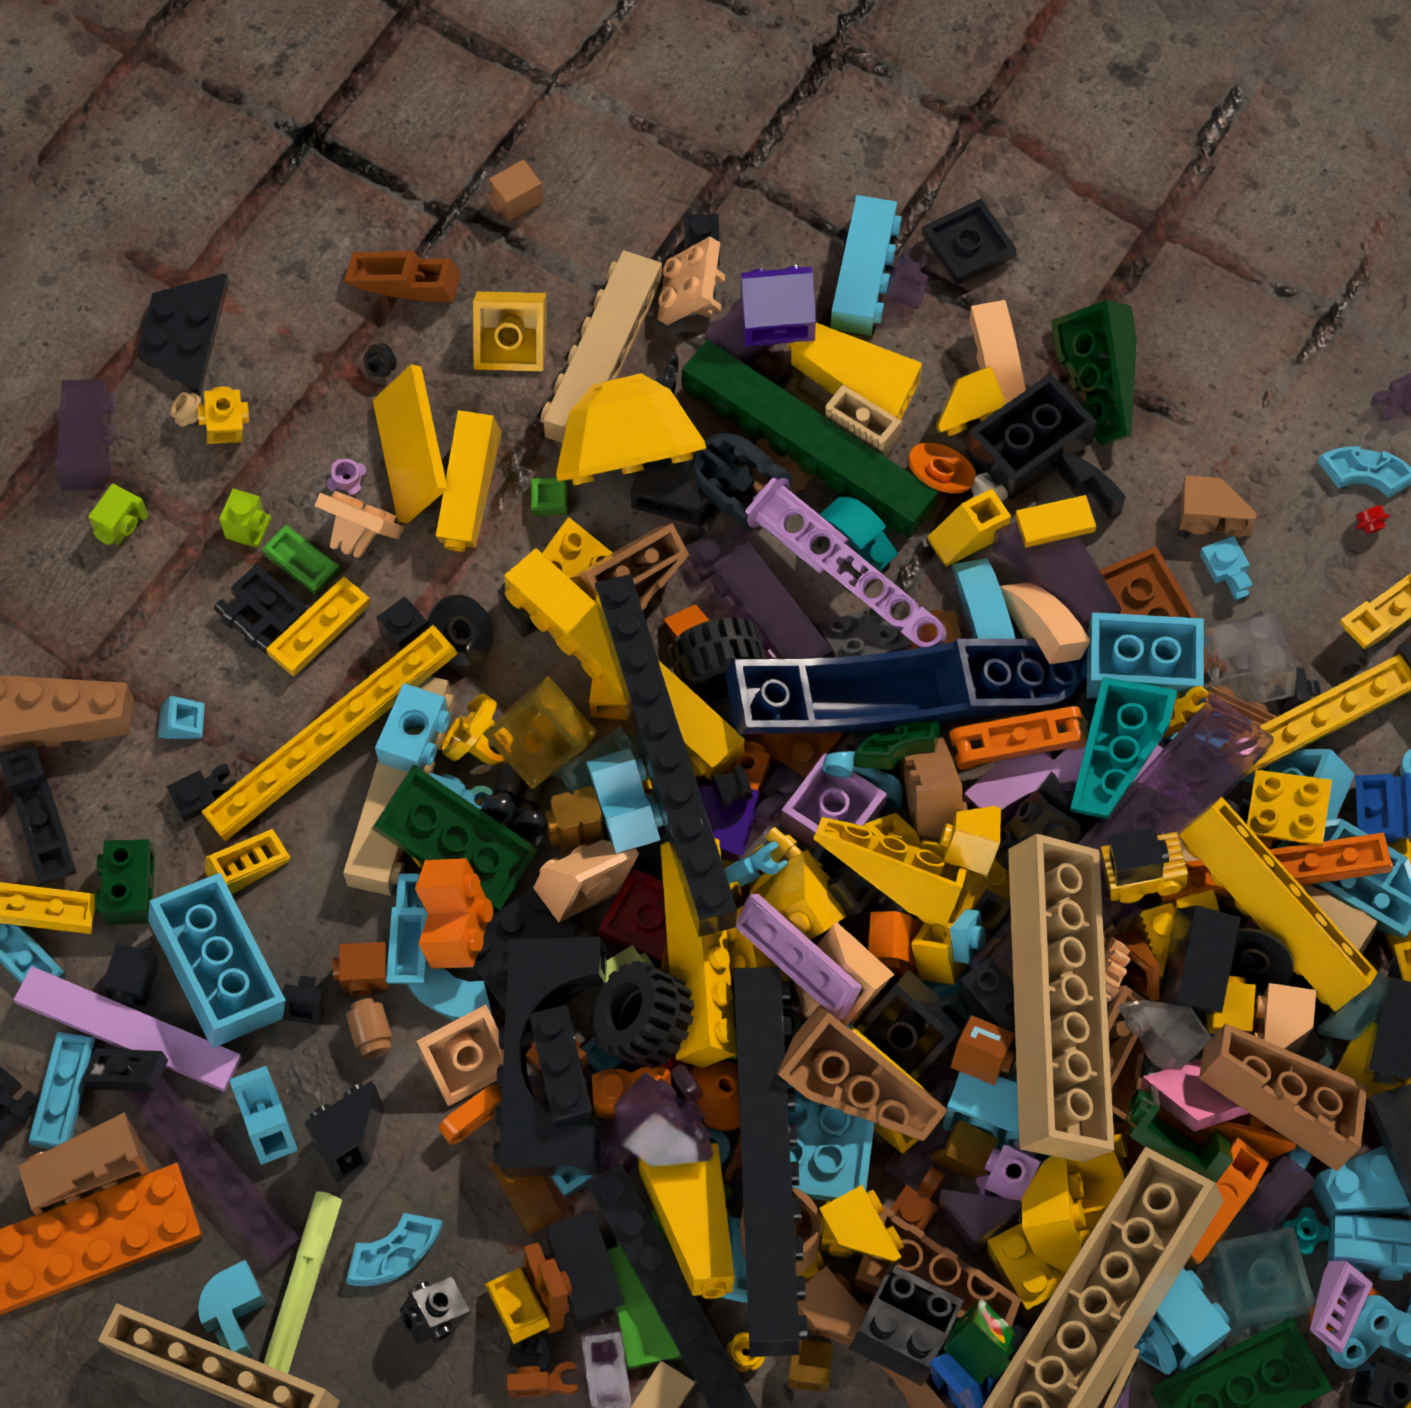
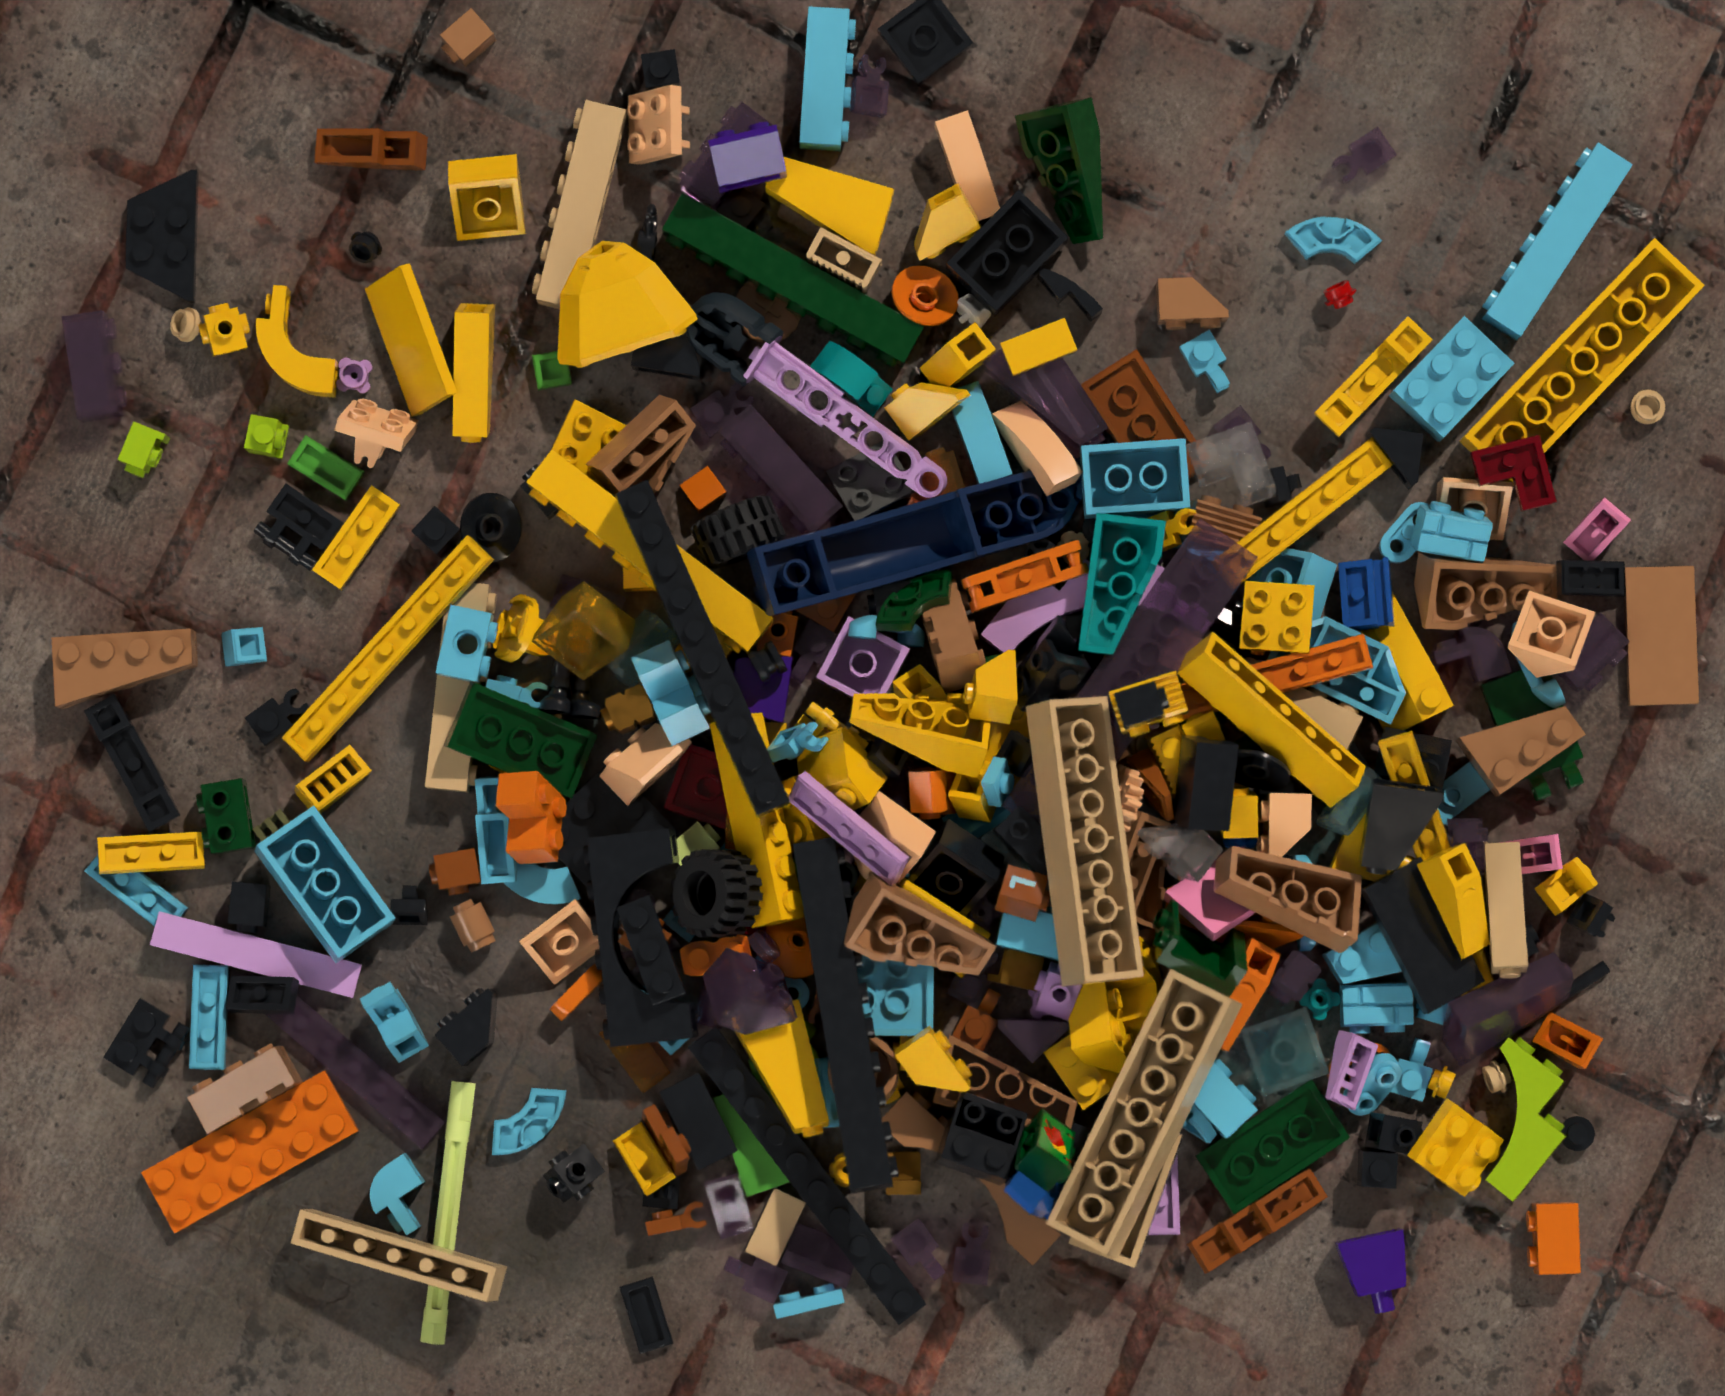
camera: 10 degrees left, 20 degrees up
none -> yellow arch [256,285,339,398]
none -> yellow slope [885,382,971,441]

